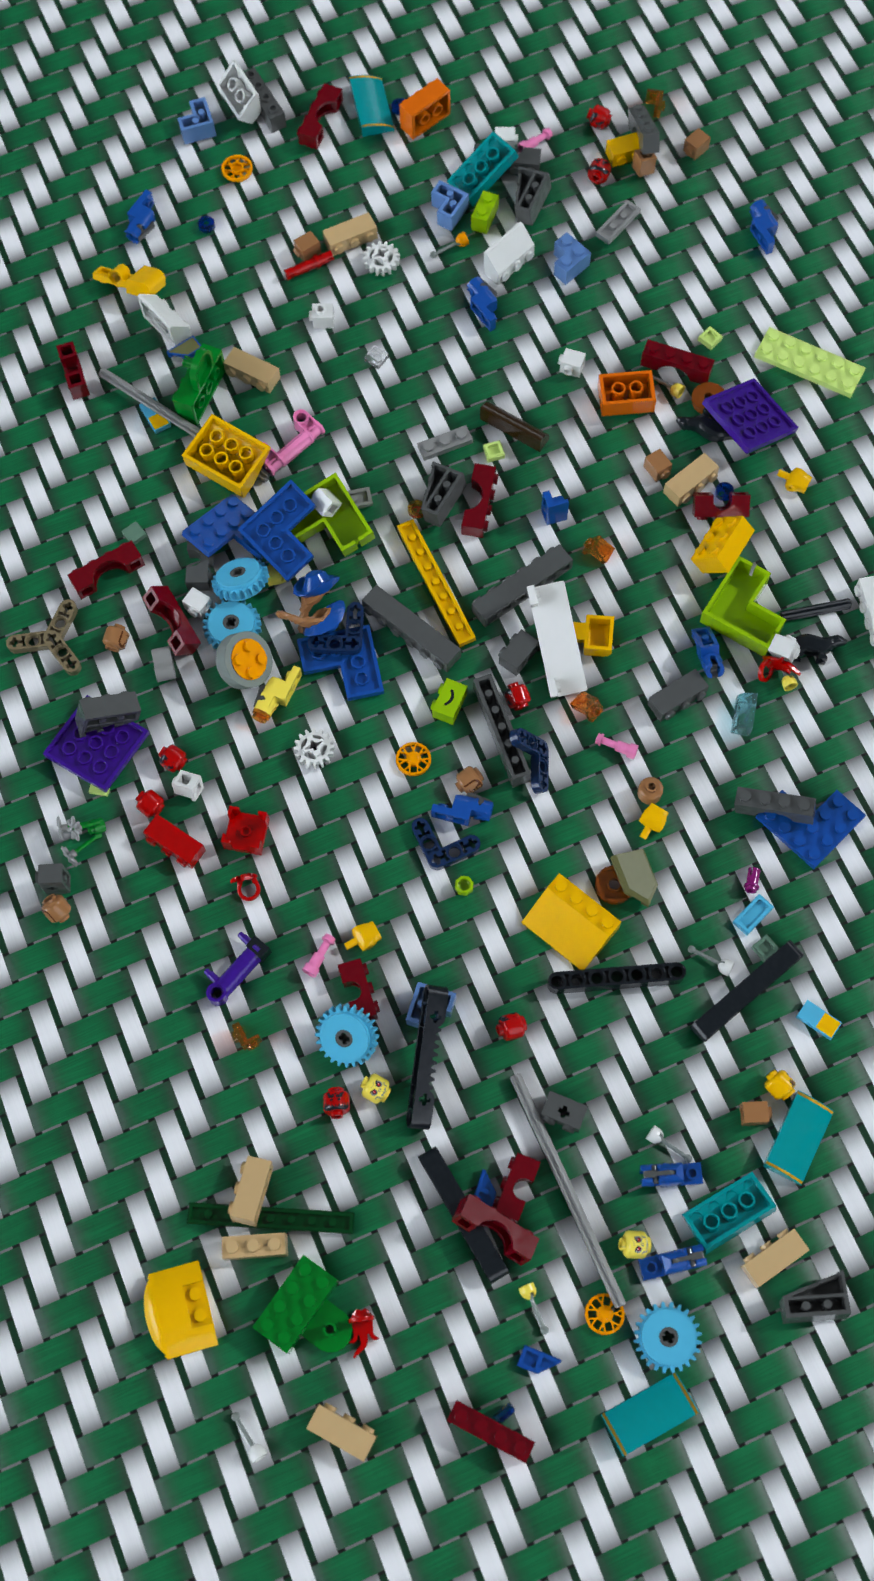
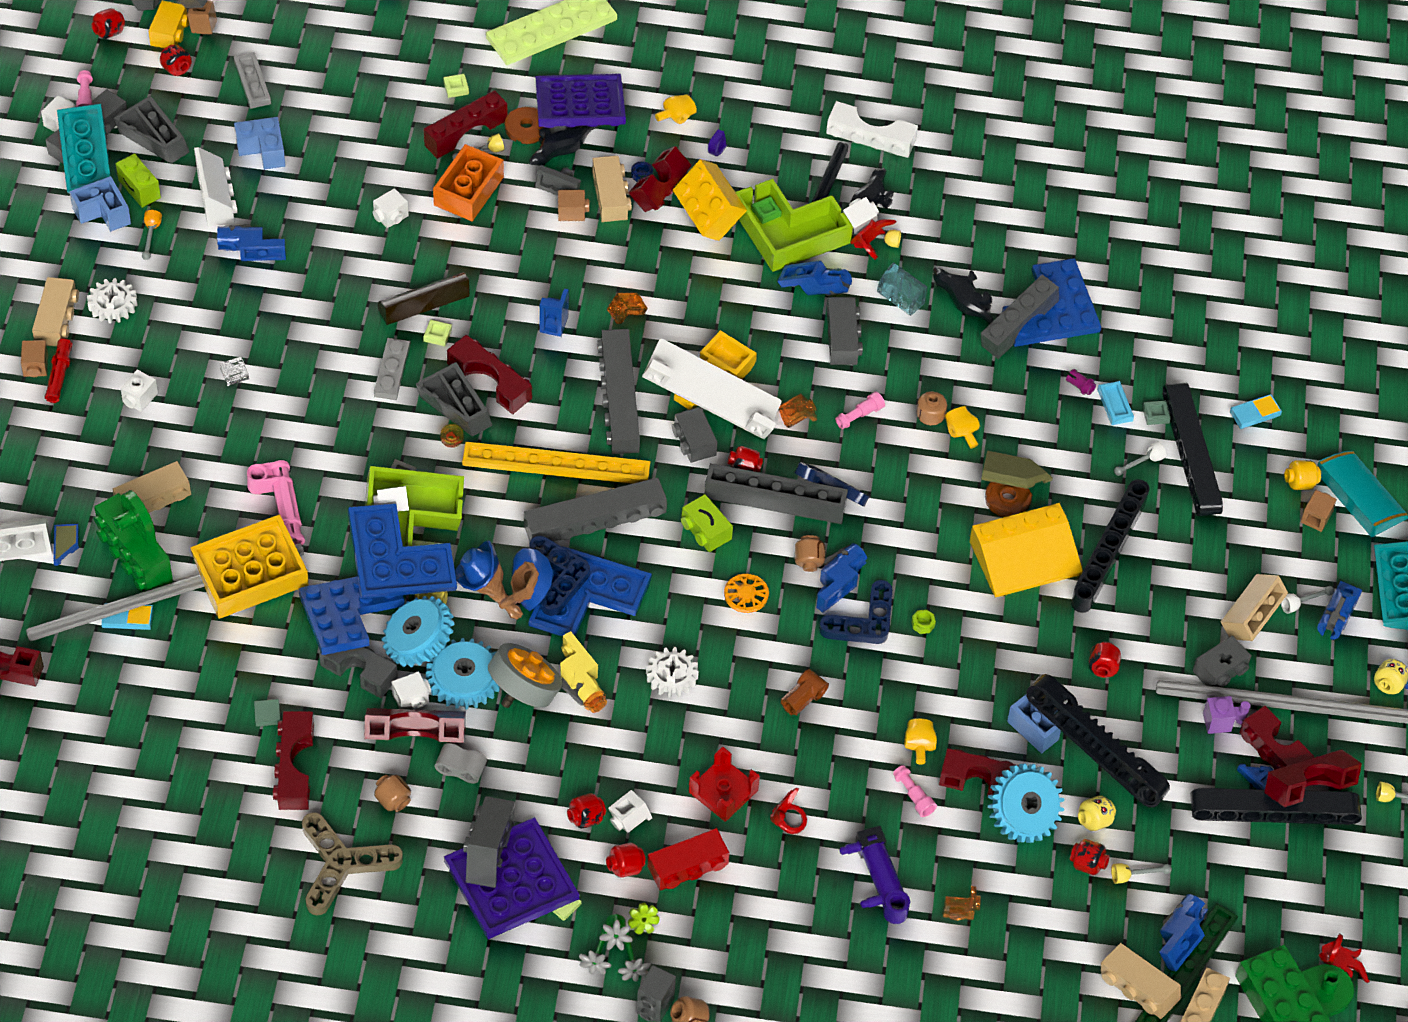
camera: 65 degrees left, 15 degrees down
none -> dark grey tile [535,165,581,196]
none -> lime plant [627,903,660,934]
none -> dark purple tile [708,129,727,156]
none -> bright green tile [751,196,782,224]
none -> dark orange piece [781,669,829,715]
none -> black animal [933,267,994,325]
none -> hinge [1111,863,1172,884]
none -> blue plate [1159,894,1208,972]
none -> medium lavender brick [1203,696,1250,734]
none -> tan brick [1221,574,1288,641]

